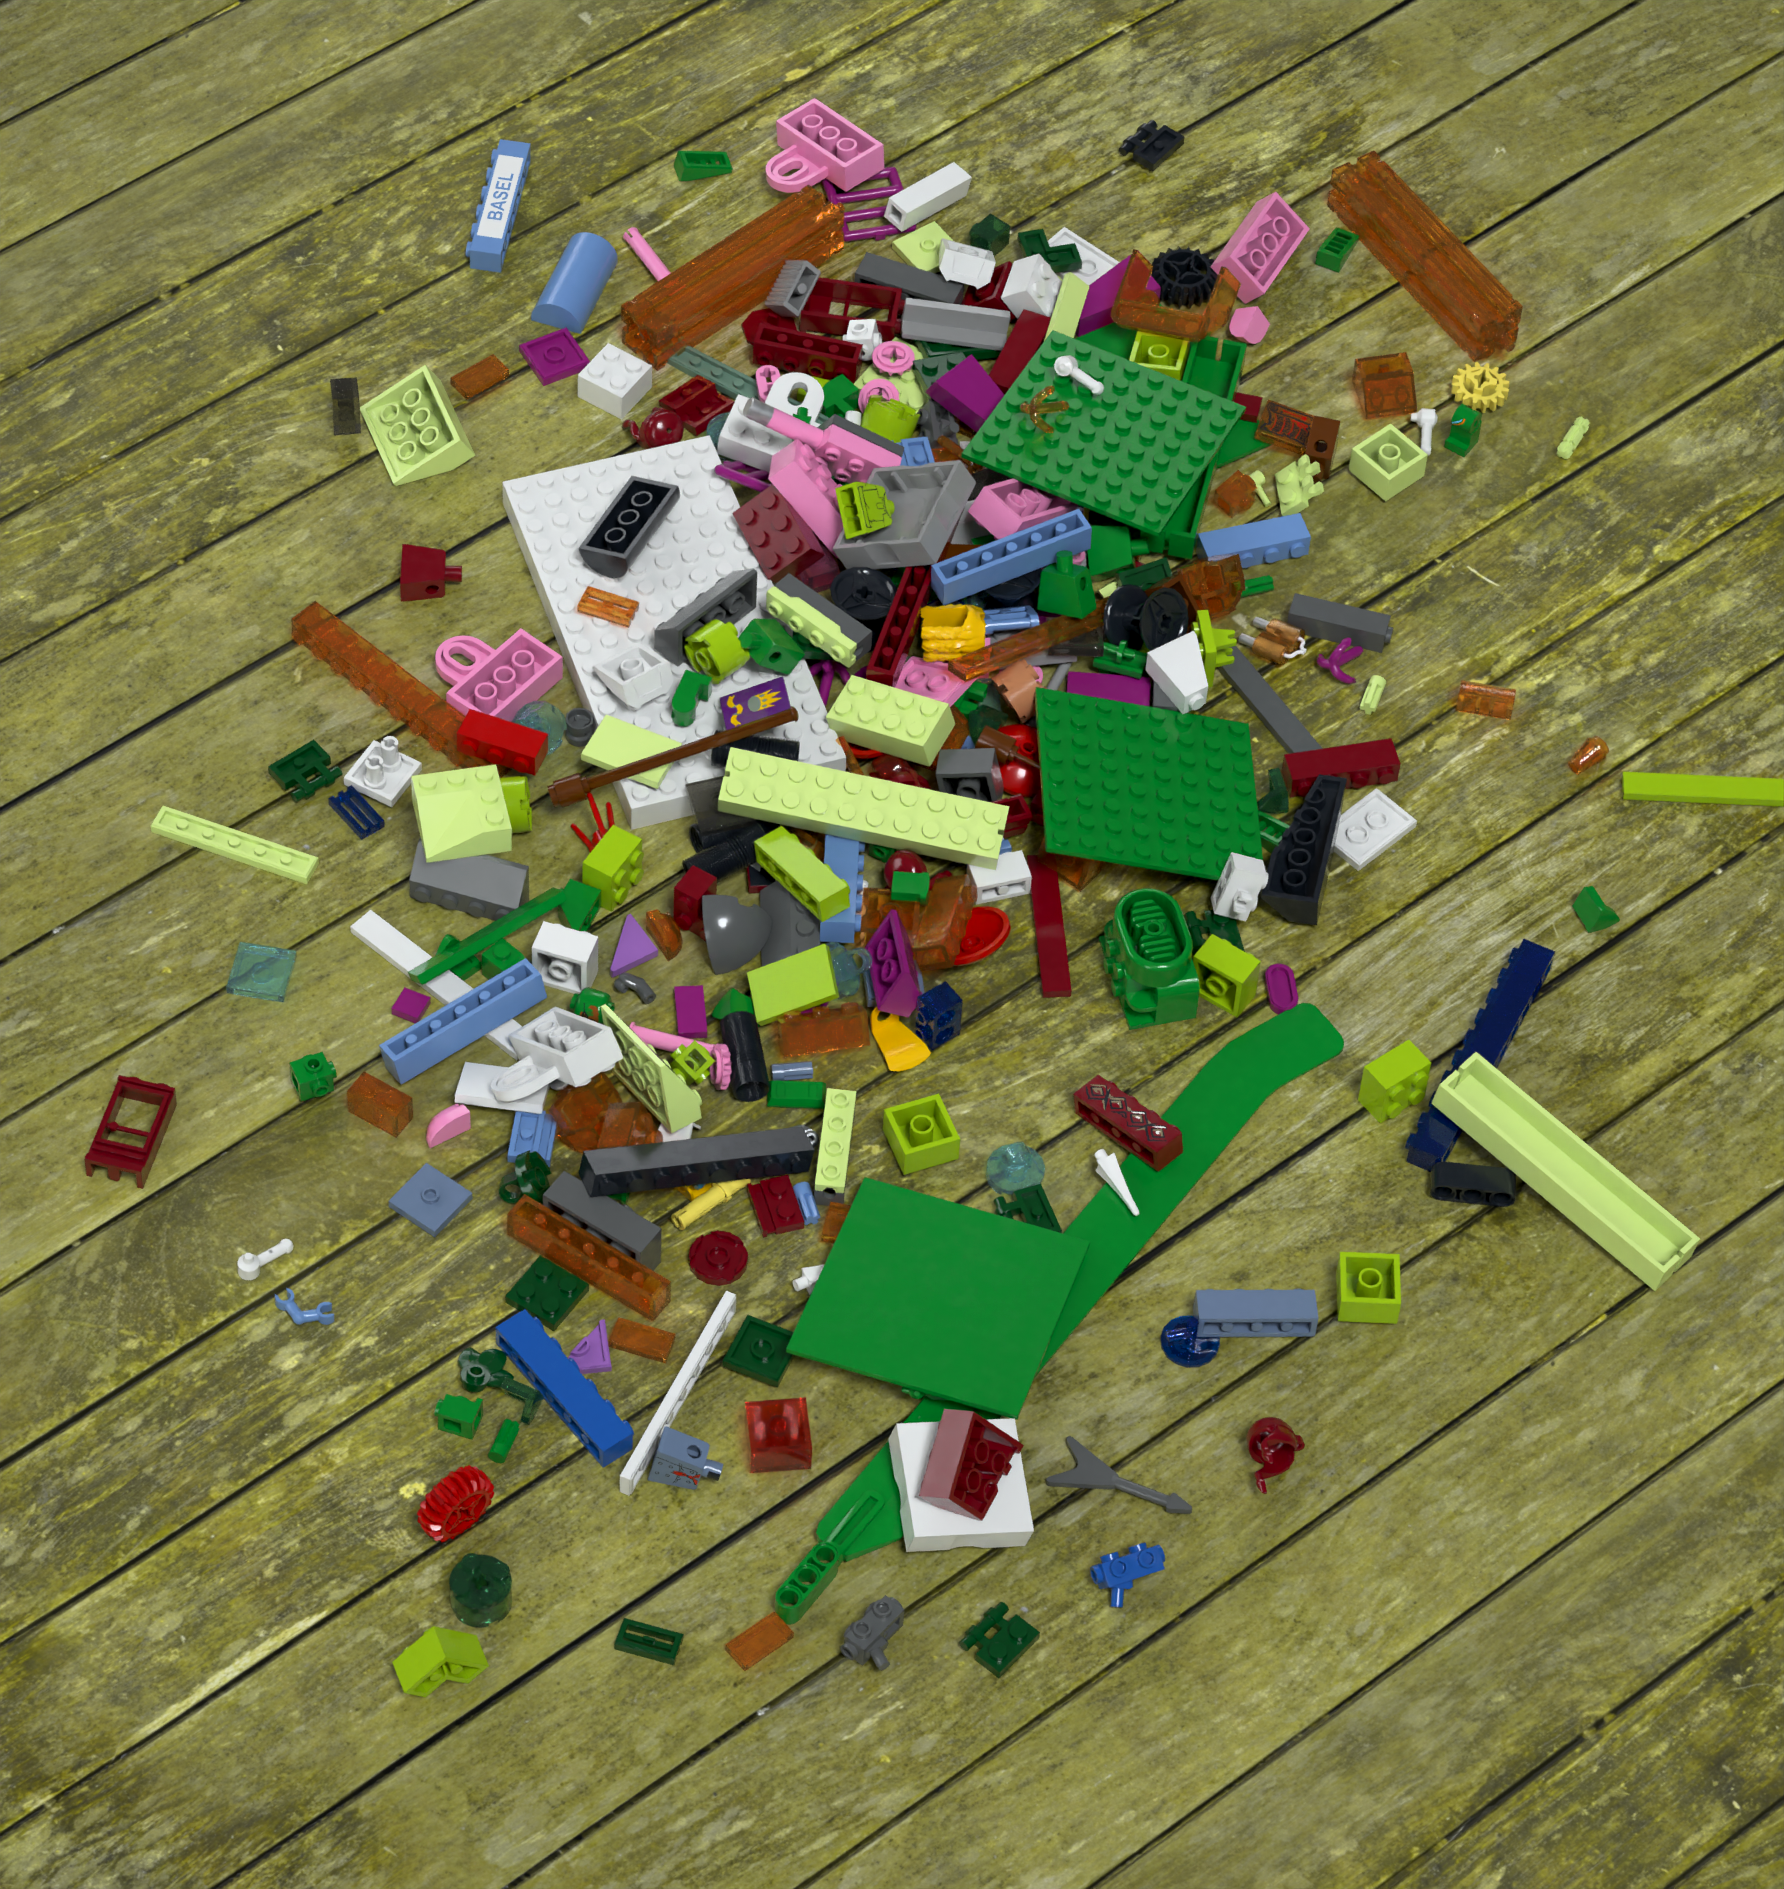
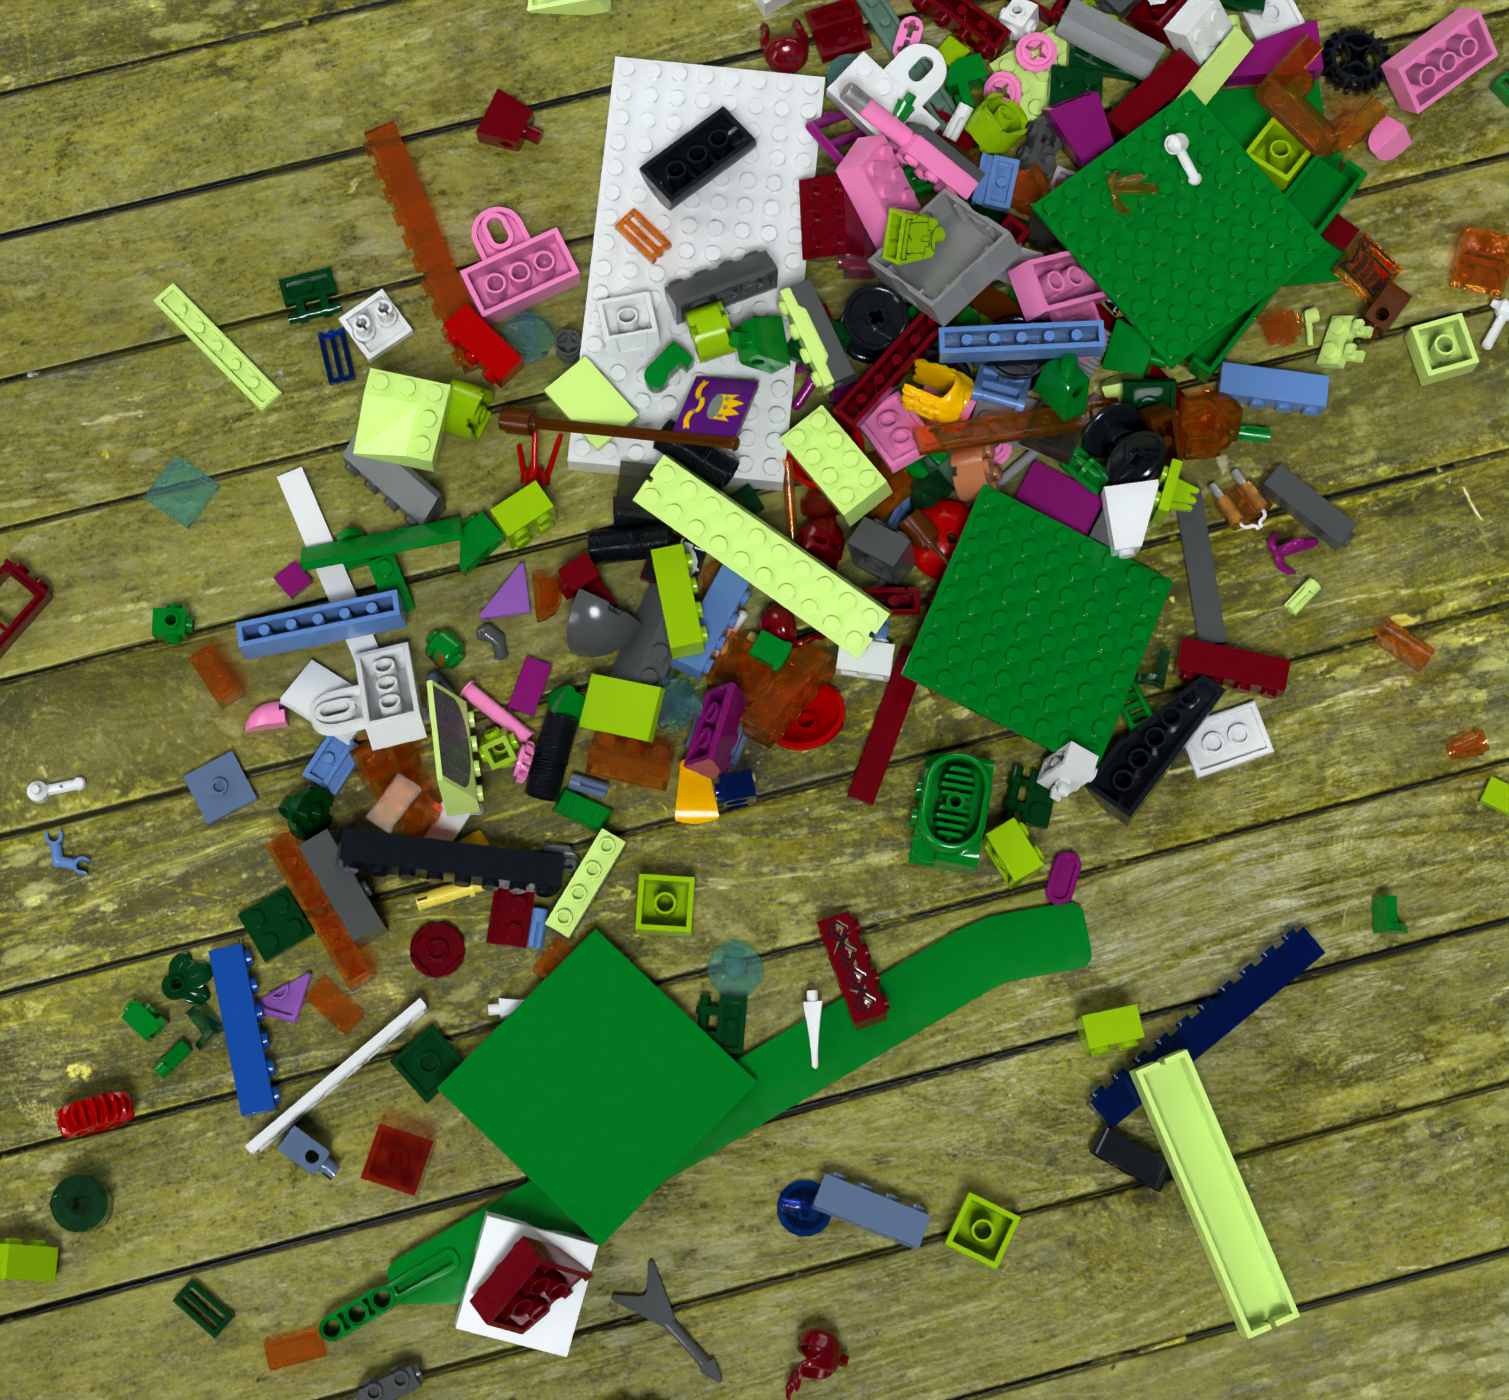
camera: 25 degrees right, 25 degrees up
white brick [532,921,598,994] -> none

